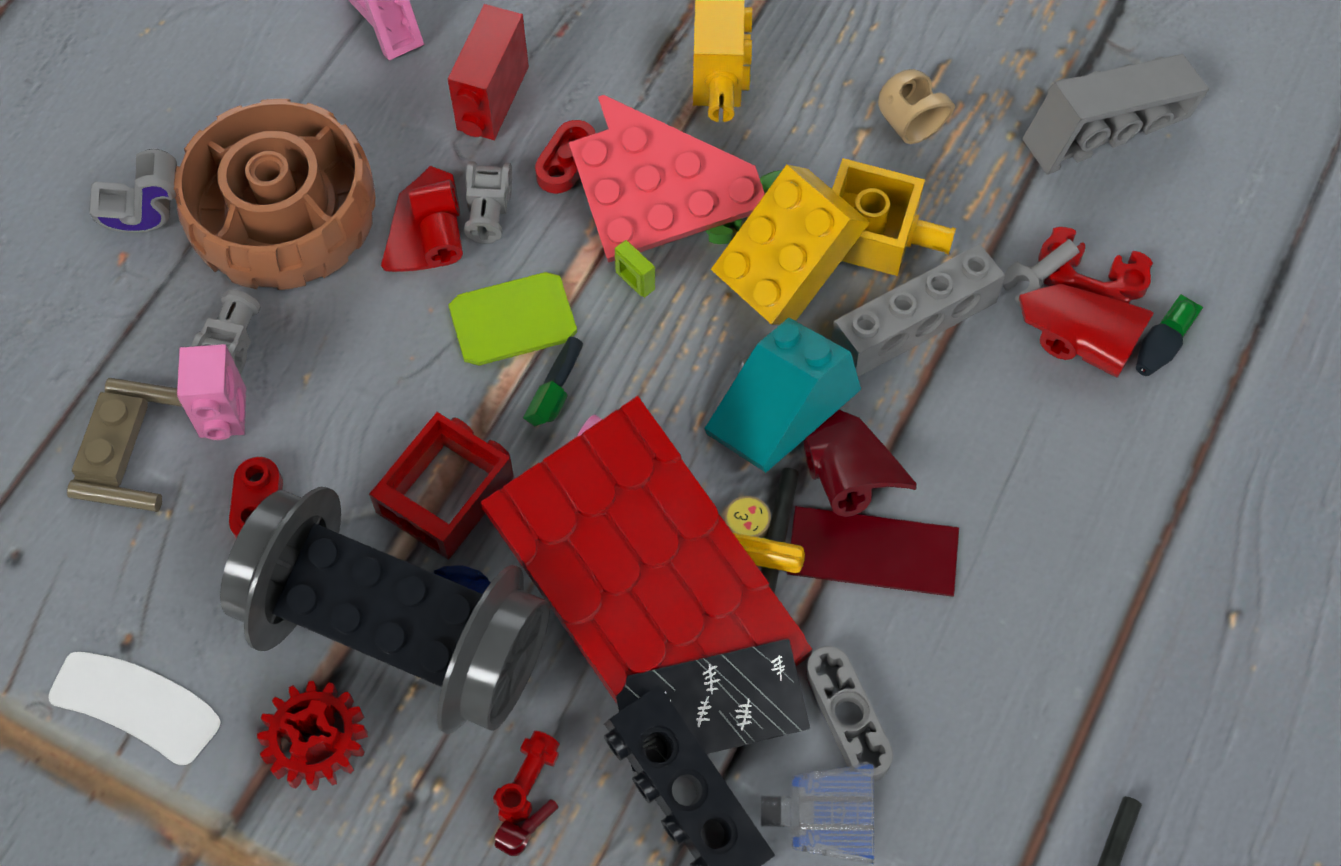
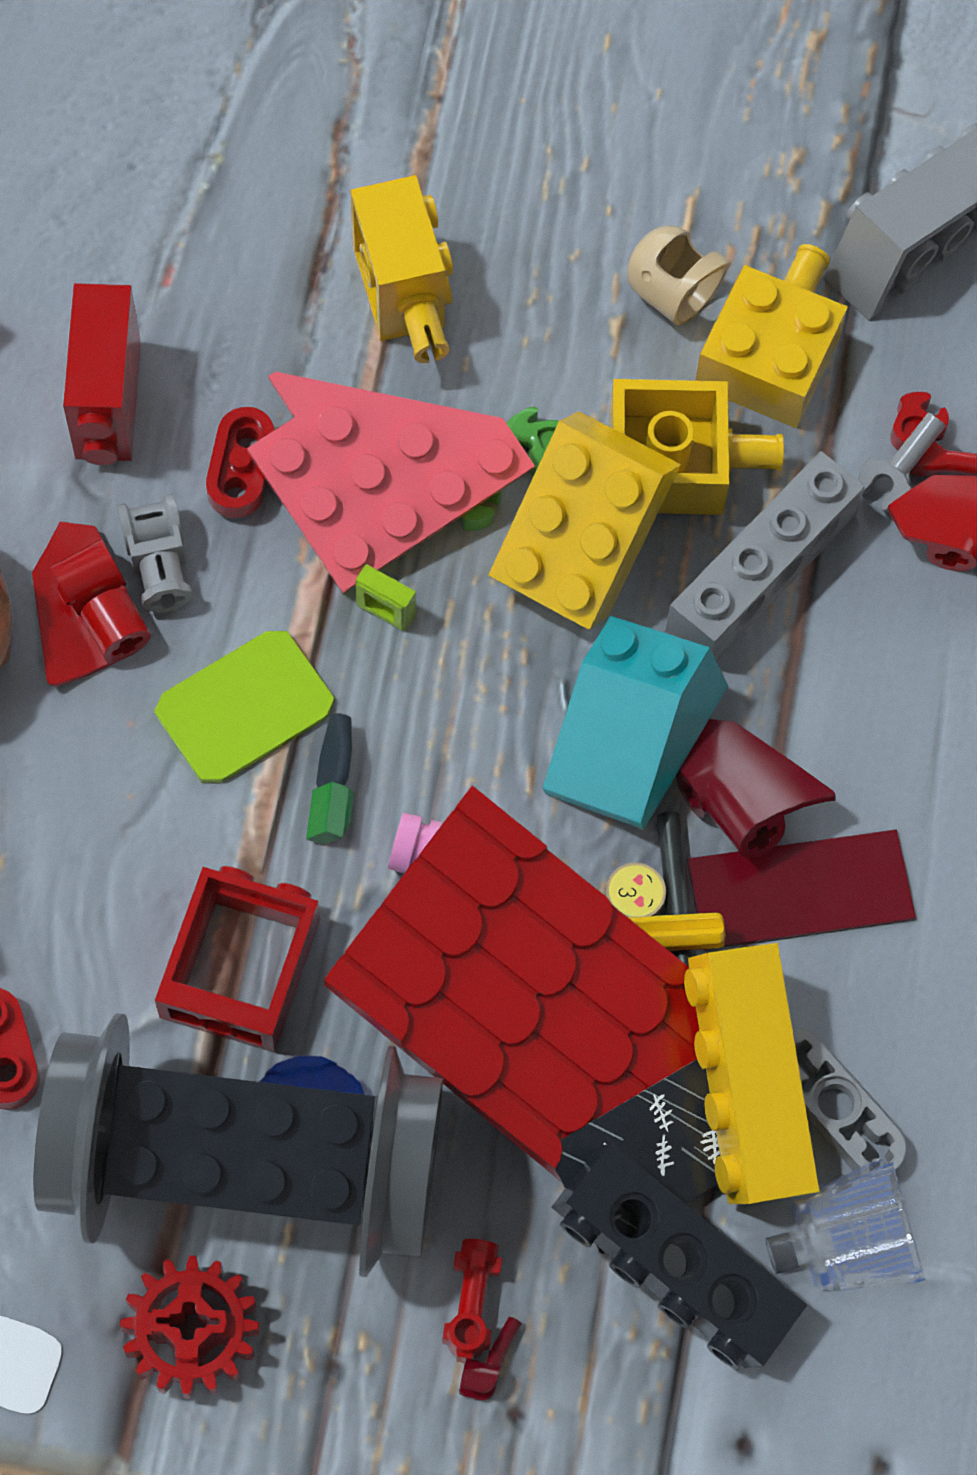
camera: 20 degrees left, 5 degrees up
none -> yellow brick [684,942,820,1205]
none -> yellow brick [695,244,848,429]

